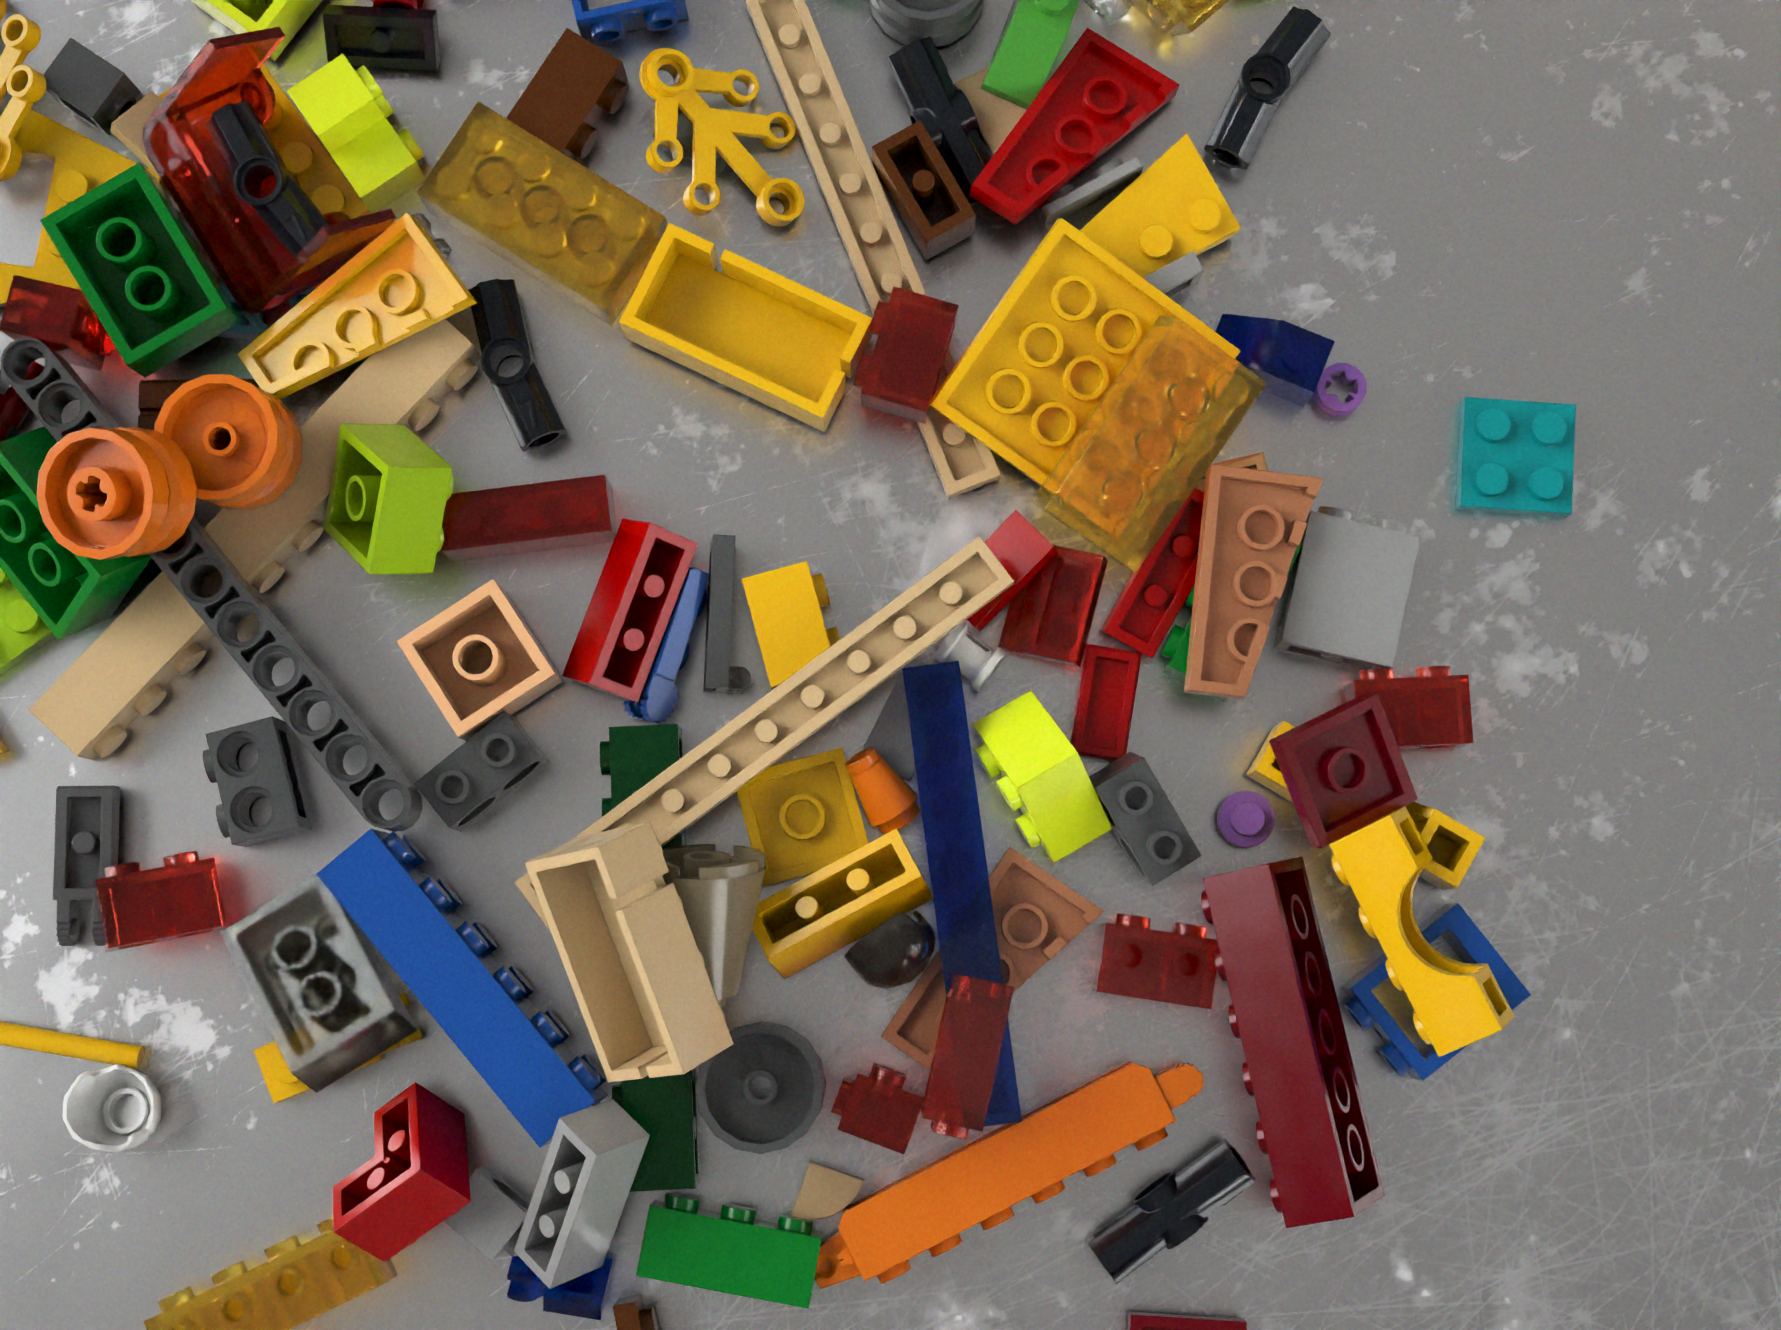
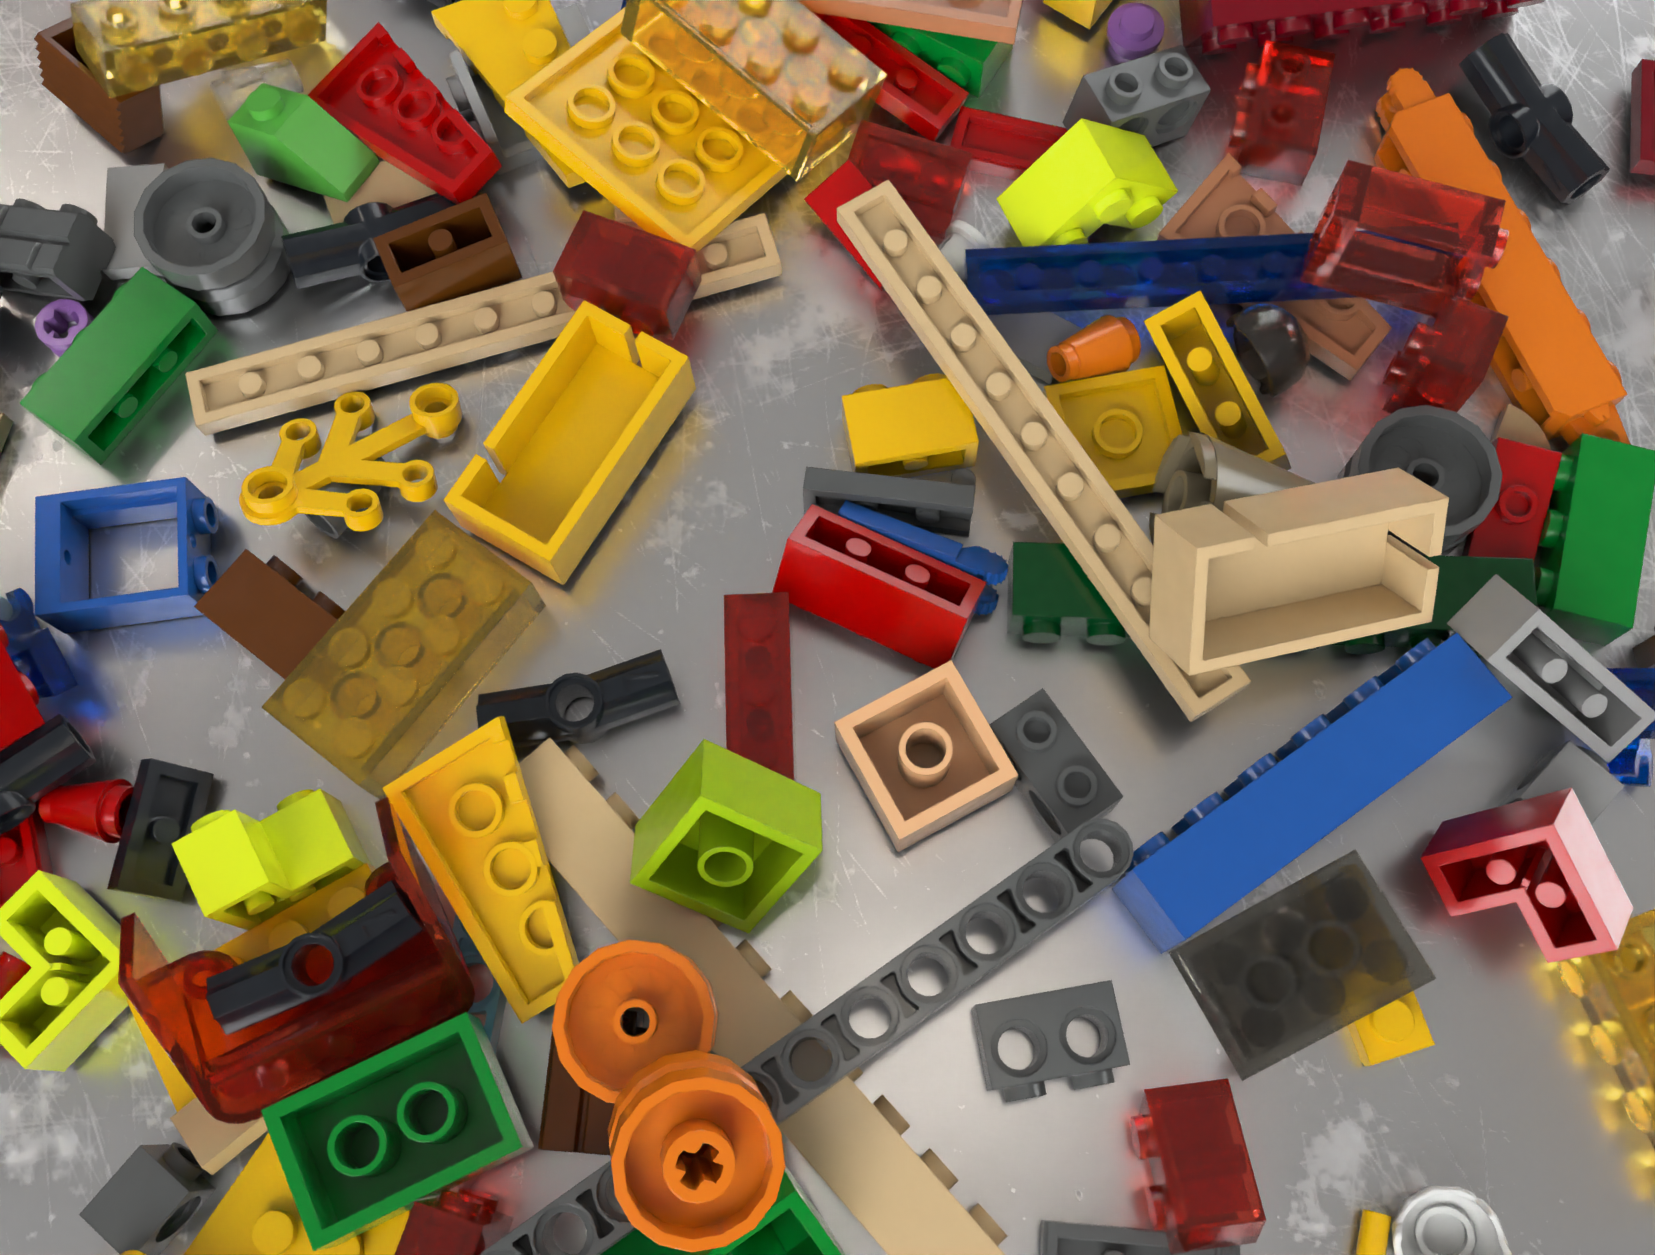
camera: 80 degrees left, 10 degrees down
none -> red plate [1462,437,1562,560]

